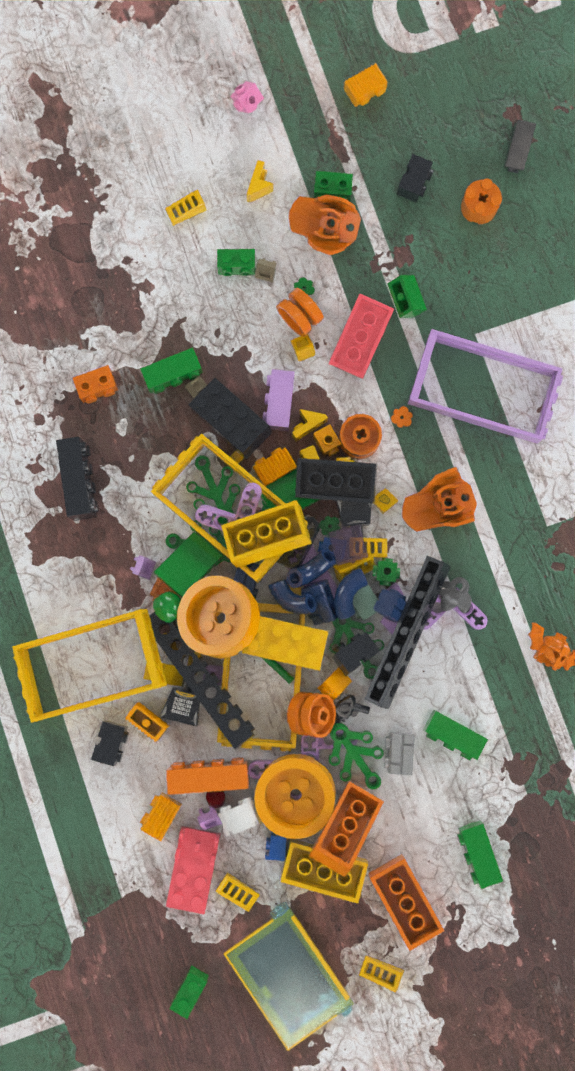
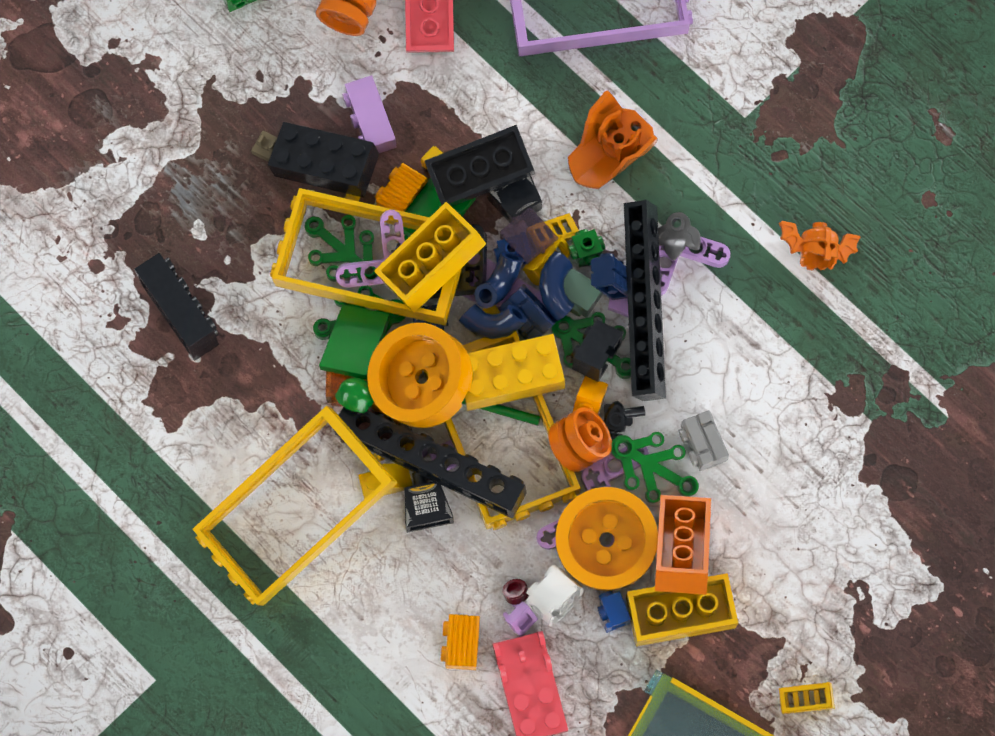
camera: 25 degrees left, 10 degrees down
orange brick [73,365,118,404] -> none
black brick [91,720,129,767] -> none
light orange brick [125,702,170,742] -> none
lavender tile [130,555,156,580] -> none
green brick [140,348,203,394] -> none
orange brick [166,757,250,795] -> none
yellow slope [216,872,260,912] -> none
yellow slope [290,334,316,361] -> none
yellow slope [292,409,328,442] -> none
light orange brick [313,424,341,456] -> none
green plant [319,516,341,538] -> none
orange wheel [339,414,382,460] -> none
orange brick [368,854,444,951] -> none
yellow slope [374,488,398,514] -> none
orange plant [391,406,413,428] -> none
green brick [423,710,488,761] -> none
green brick [457,820,504,889] -> none

